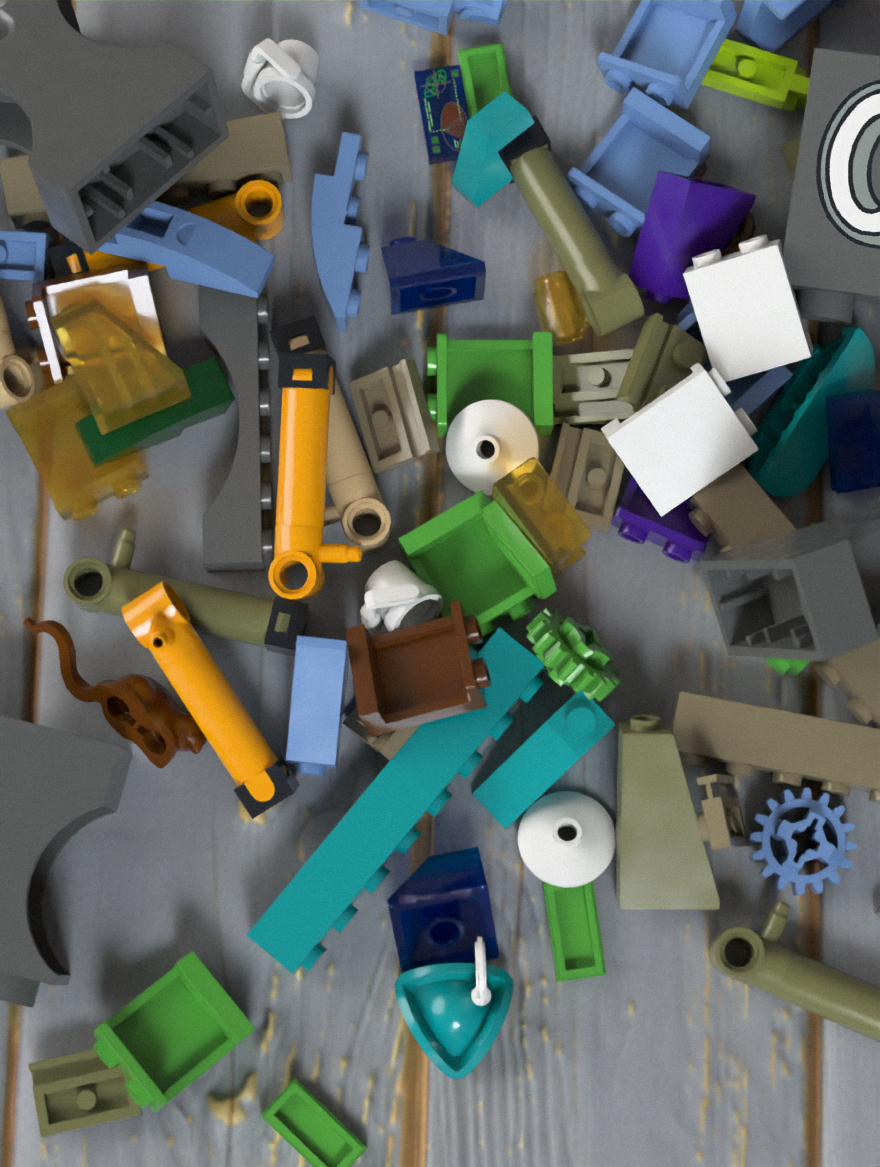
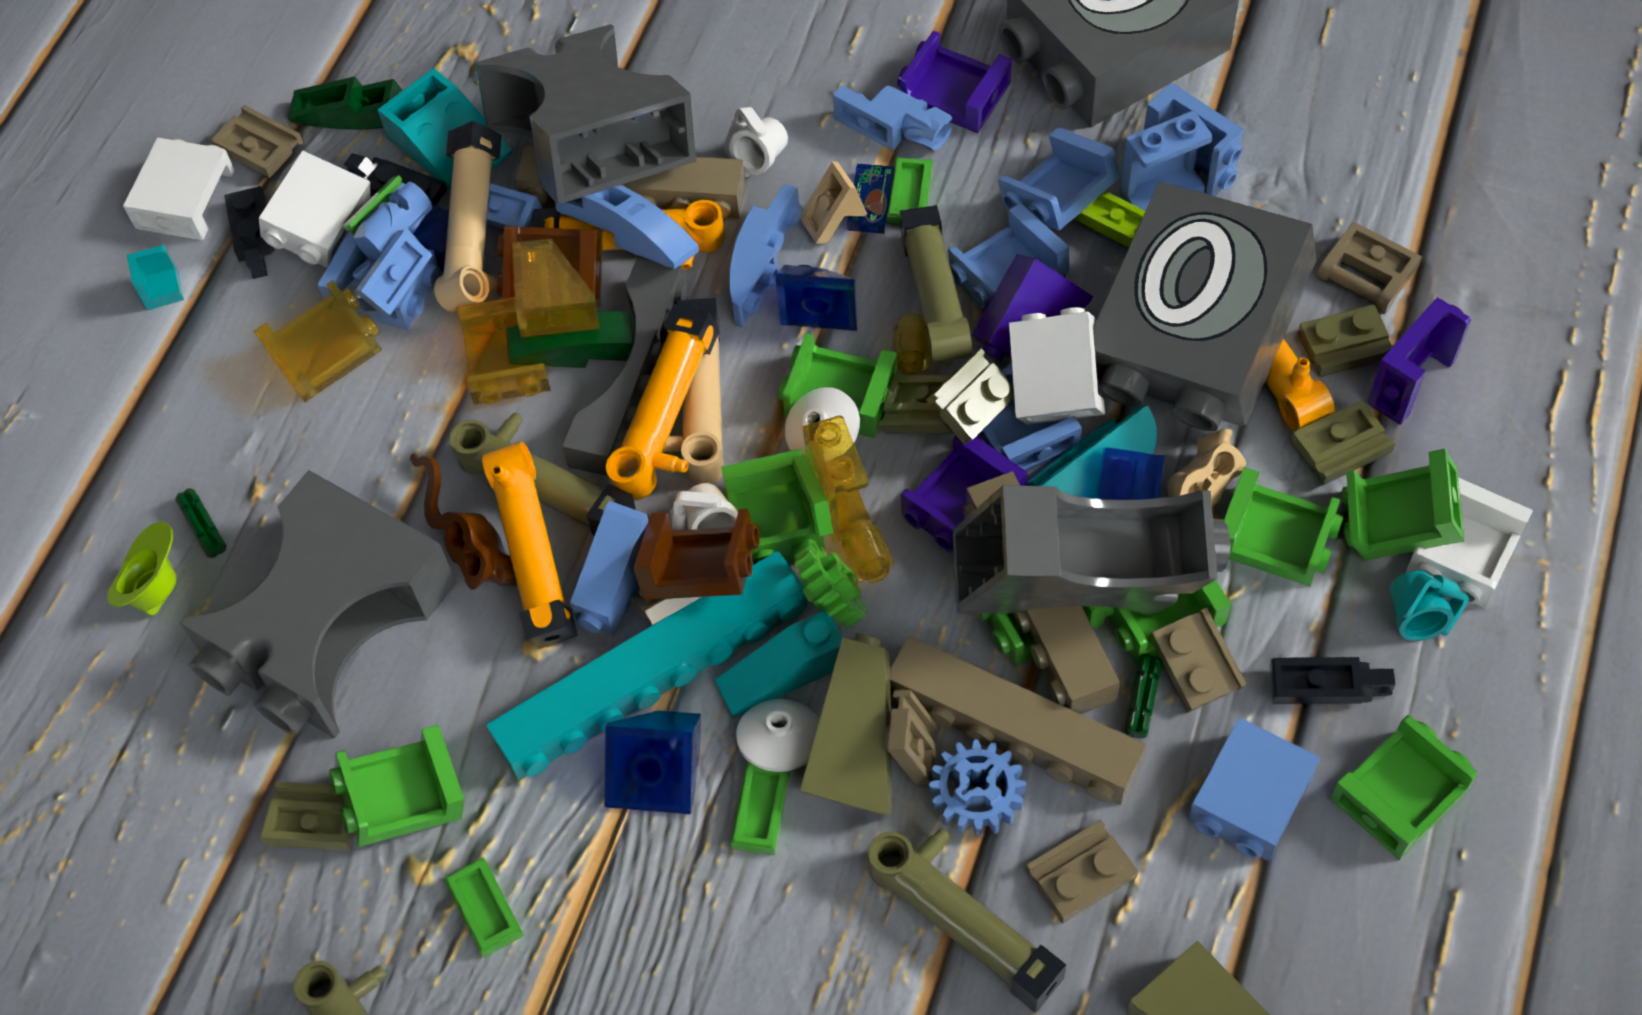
camera: 25 degrees right, 20 degrees down
dark tan plate [349,359,440,474] -> none
teal hat [395,936,514,1079] -> none
teal slope [451,91,535,208] -> none
dark tan plate [540,422,625,533] -> none
white panel [601,363,759,517] -> none
none -> tan slope [800,161,867,244]
none -> clear yellow brick [841,519,894,583]

